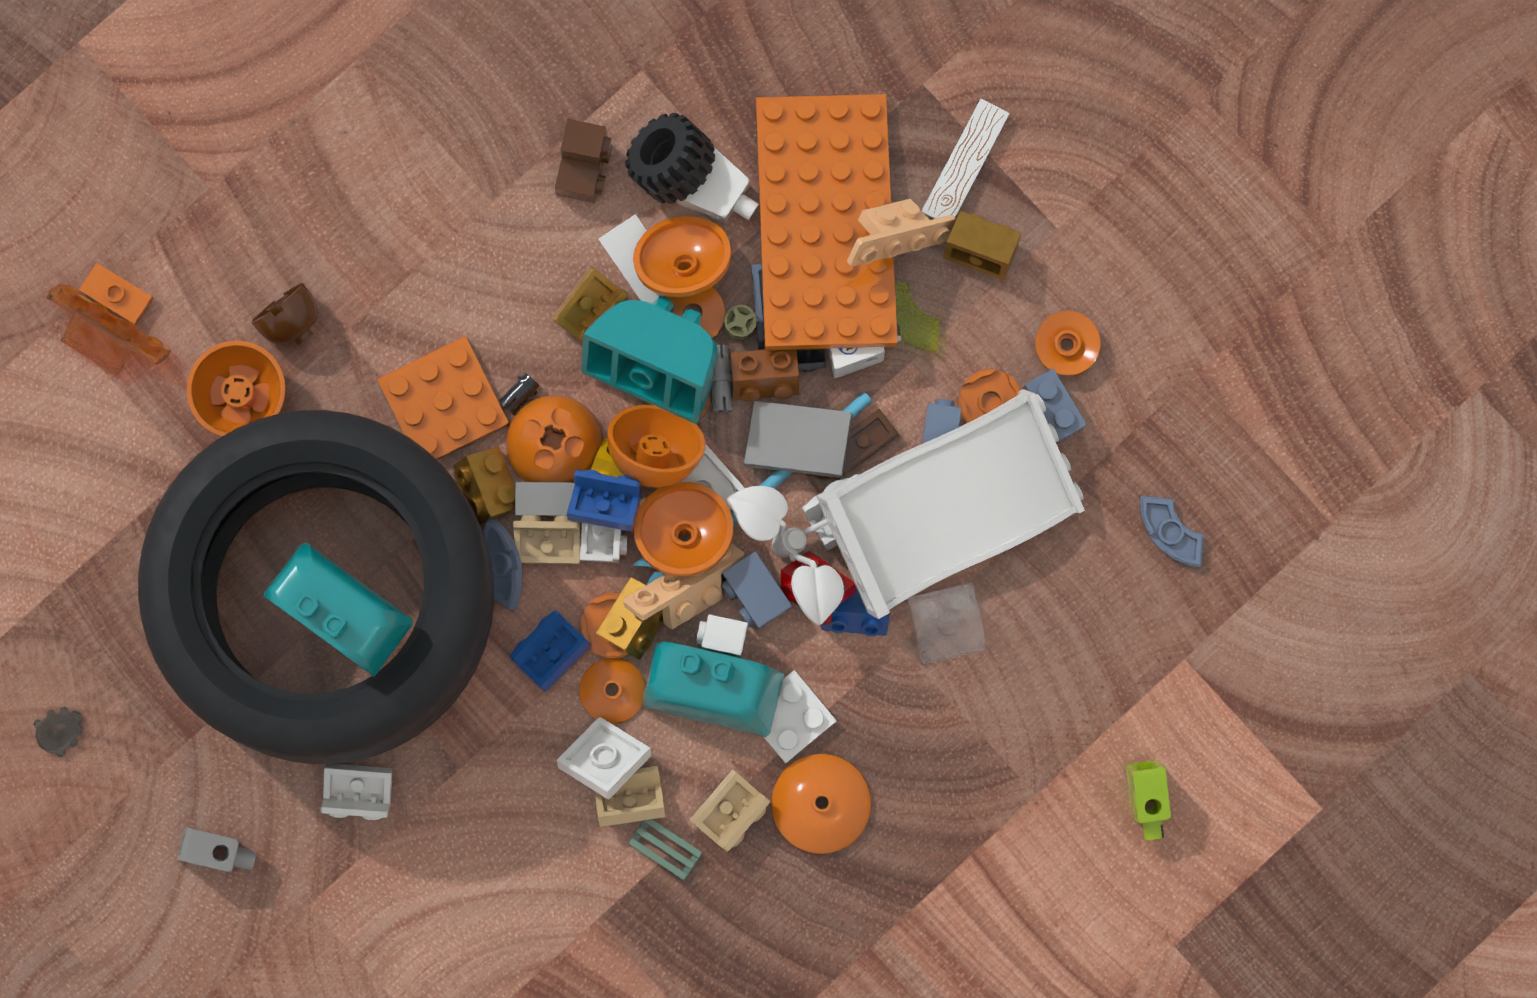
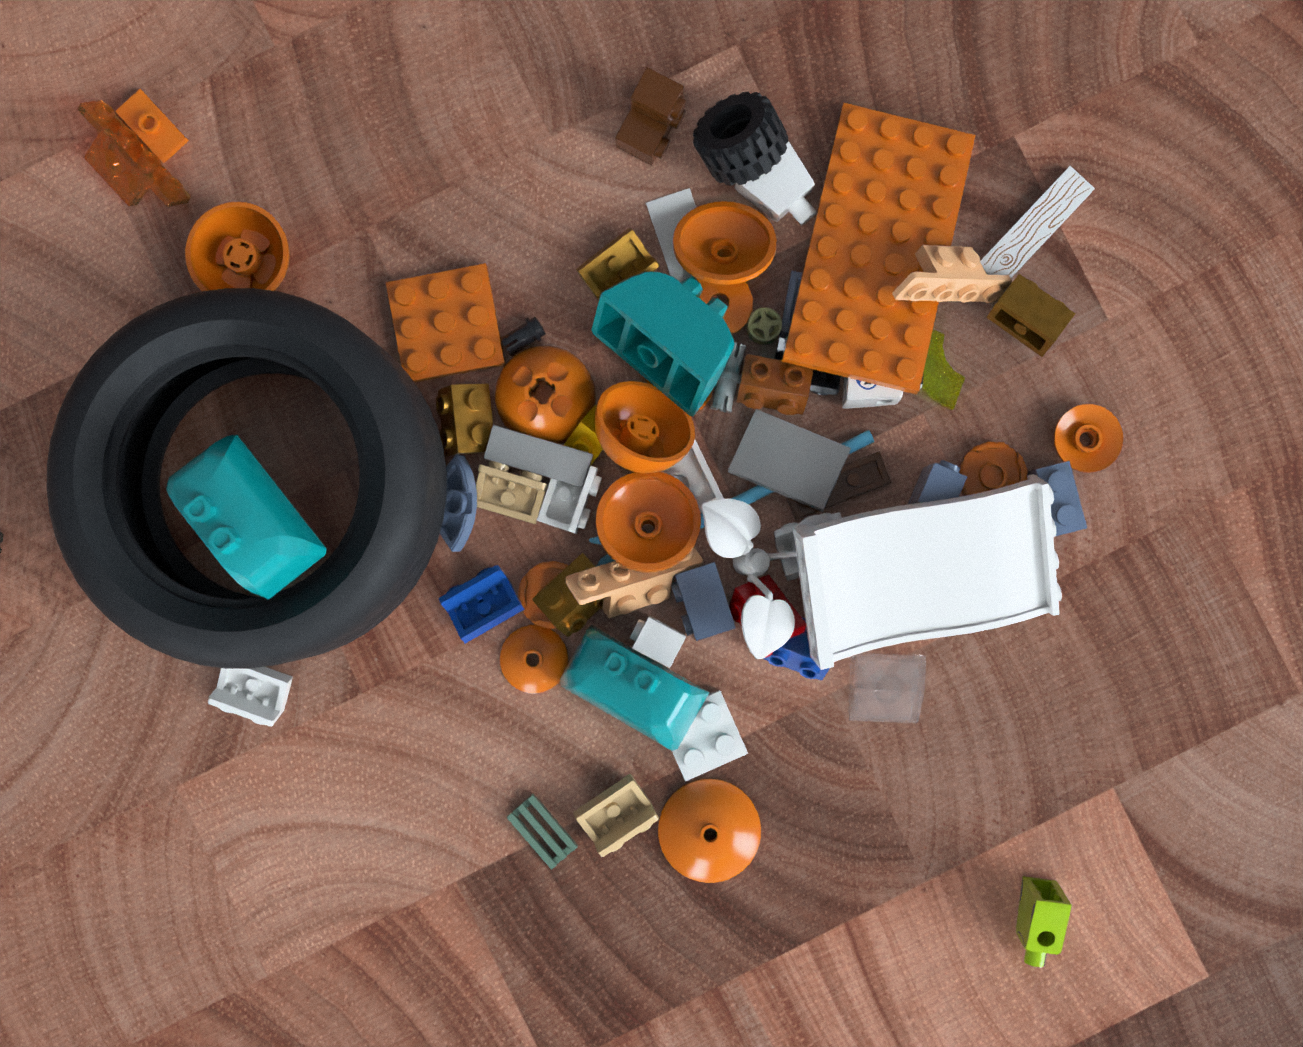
camera: 30 degrees right, 5 degrees up
light grey torso [177,827,256,873] -> none
reddish brown cylinder [251,282,318,345] -> none
white plate [557,717,652,800] -> none
blue bracket [567,470,642,532] -> none
tan bracket [594,766,666,827] -> none
sand blue tile [1139,496,1204,568] -> none

